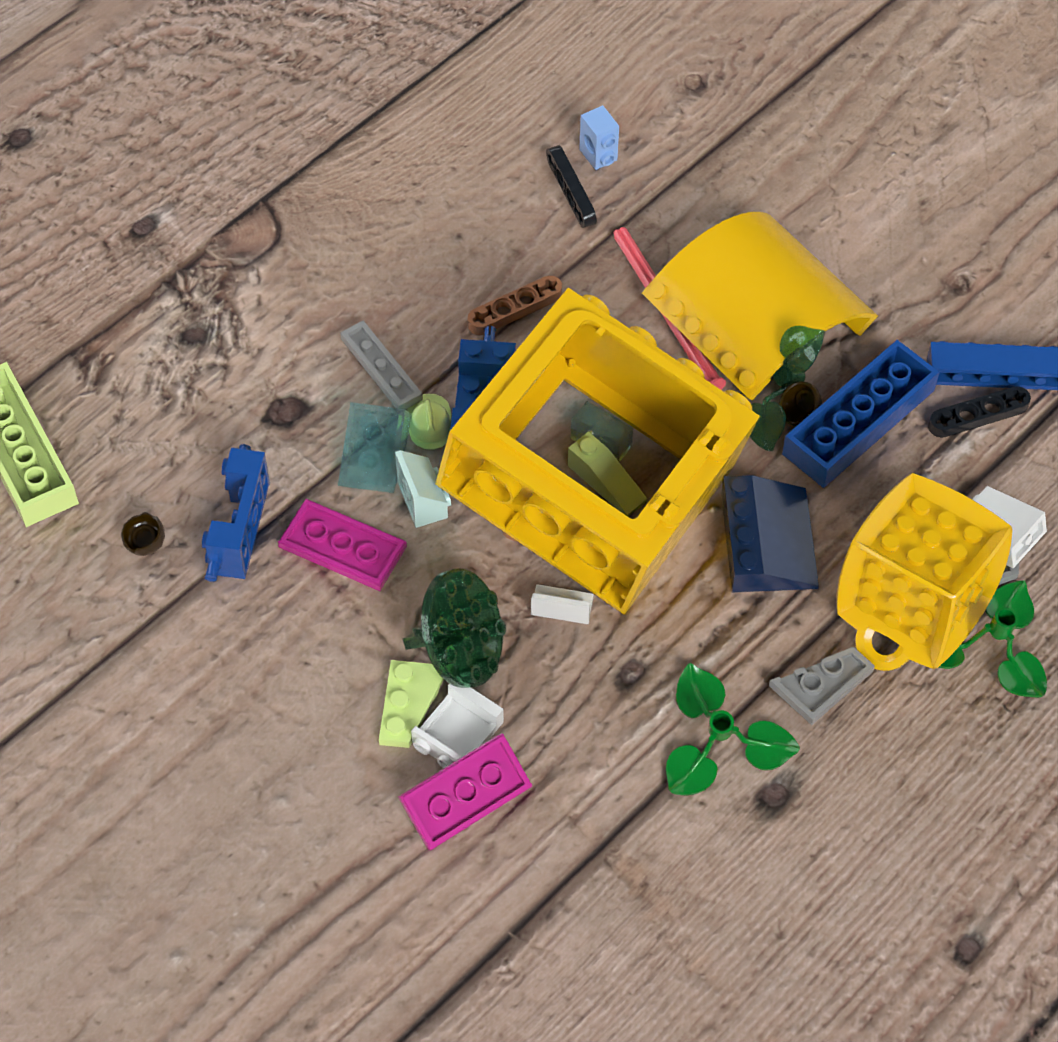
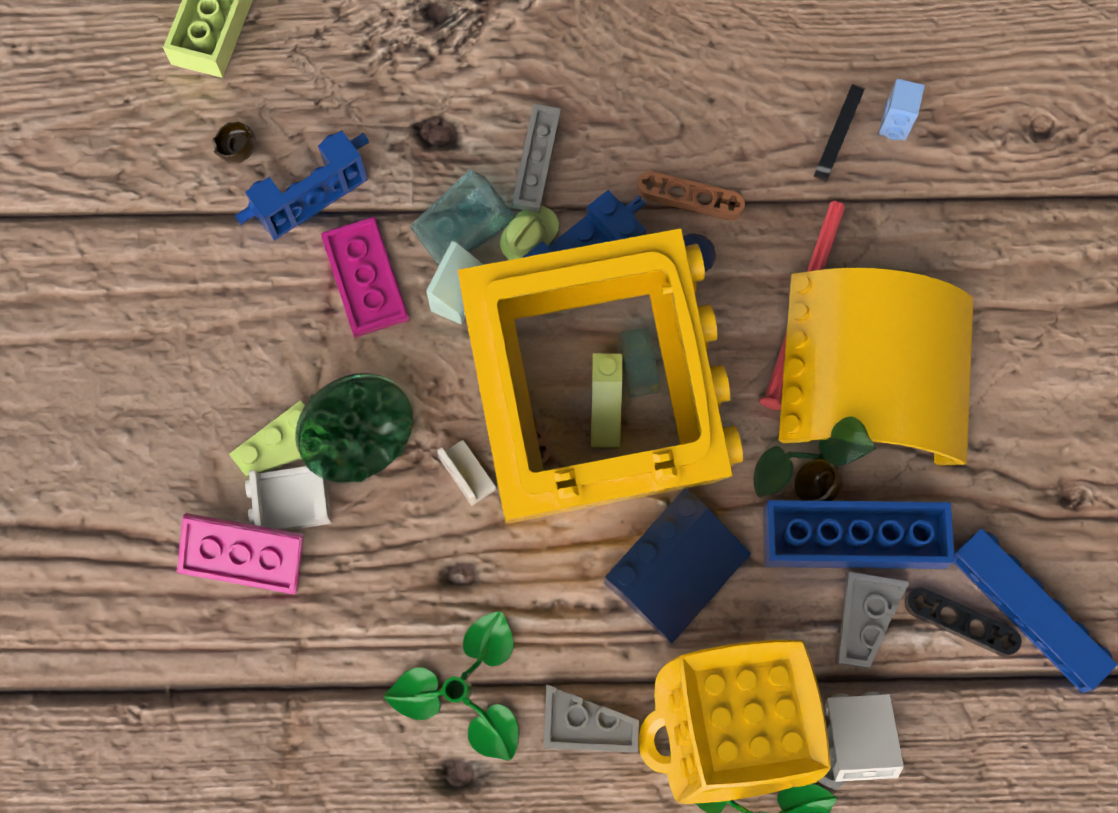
camera: 45 degrees right, 15 degrees up
none -> light grey wing [837,572,909,669]

